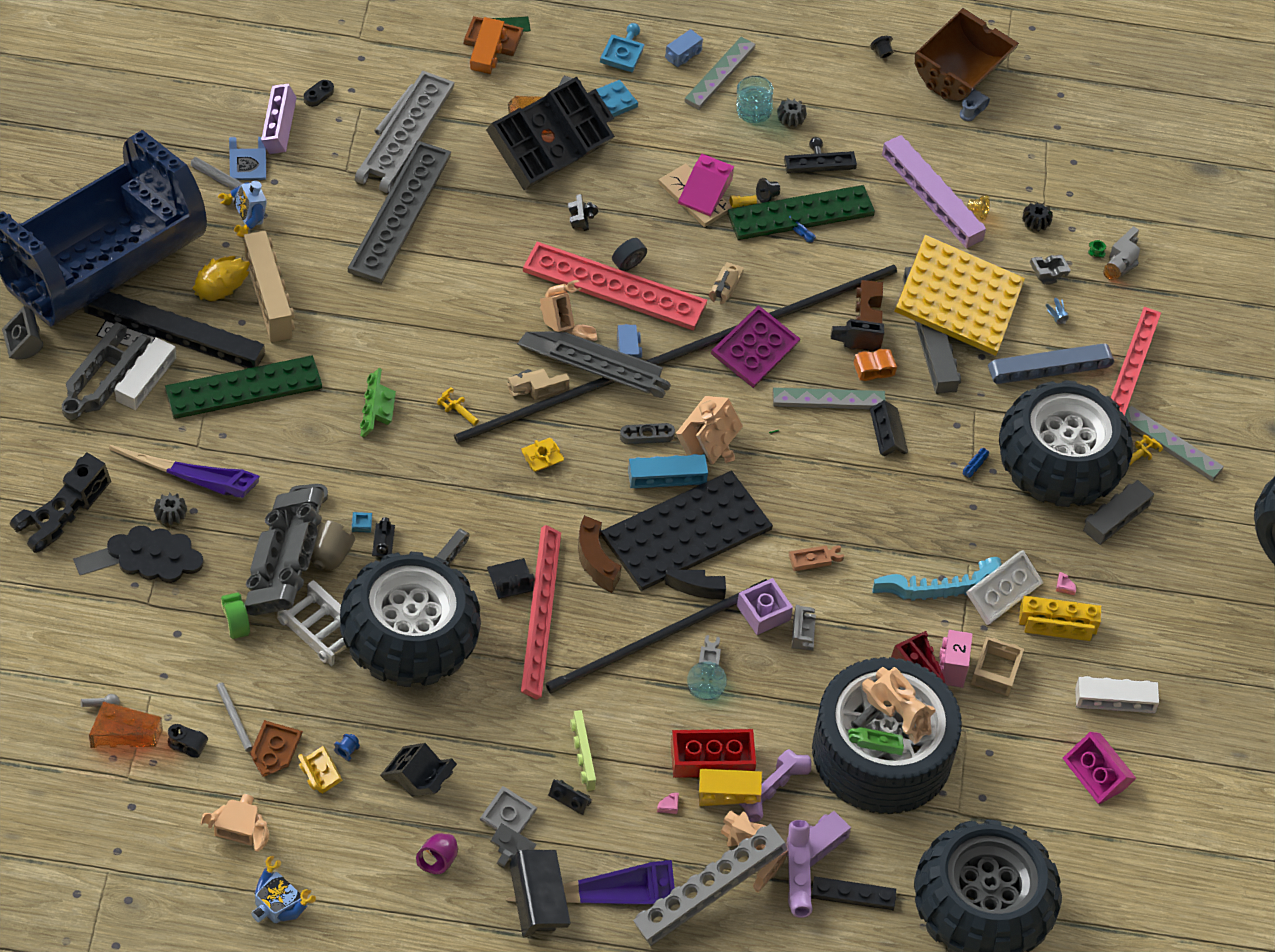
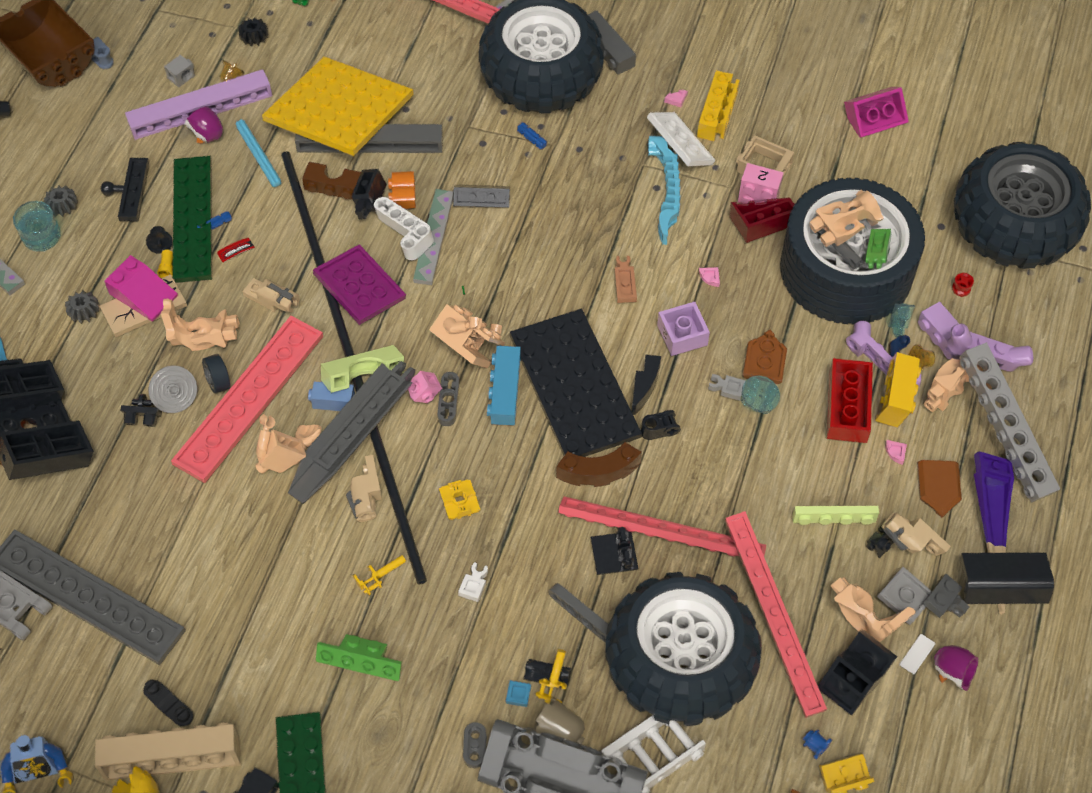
camera: 75 degrees left, 5 degrees up
black piece [545,579,767,694] -> none
light grey hinge [791,605,816,651] -> none
black plate [811,876,897,911] -> none
sand blue beam [988,344,1114,384] -> none
dark grey cylinder [1029,255,1071,285] -> none
flat silver piece [1046,298,1069,324] -> none
white brick [1075,676,1159,713] -> none
none -> dark grey gear [65,290,99,324]
none -> black piece [143,679,194,727]
none -> light grey shield [148,365,197,413]
none -> light nougat hips [161,299,240,351]
none -> light grey brick [164,55,195,87]
none -> magenta piece [184,106,223,144]
none -> sticker [217,238,255,263]
none -> medium azure axle [236,119,281,187]
none -> yellowish green arch [321,345,404,393]
none -> white beam [374,197,434,260]
none -> bright pink brick [408,371,442,403]
none -> white plate [458,563,488,602]
none -> yellow piece [535,649,567,704]
none -> black piece [641,410,681,440]
none -> bright pink tile [699,267,720,287]
none -> coral plate [725,511,827,718]
none -> dark orange tile [743,329,787,384]
none -> light nougat hips [831,577,916,642]
none -> tan plate [881,511,951,556]
none -> clear light blue hinge [888,303,915,337]
none -> dark blue arm [890,335,911,357]
none -> white sticker [900,634,935,674]
none -> clear yellow piece [909,344,935,370]
none -> dark orange tile [917,460,962,518]
none -> red wheel [952,272,974,297]

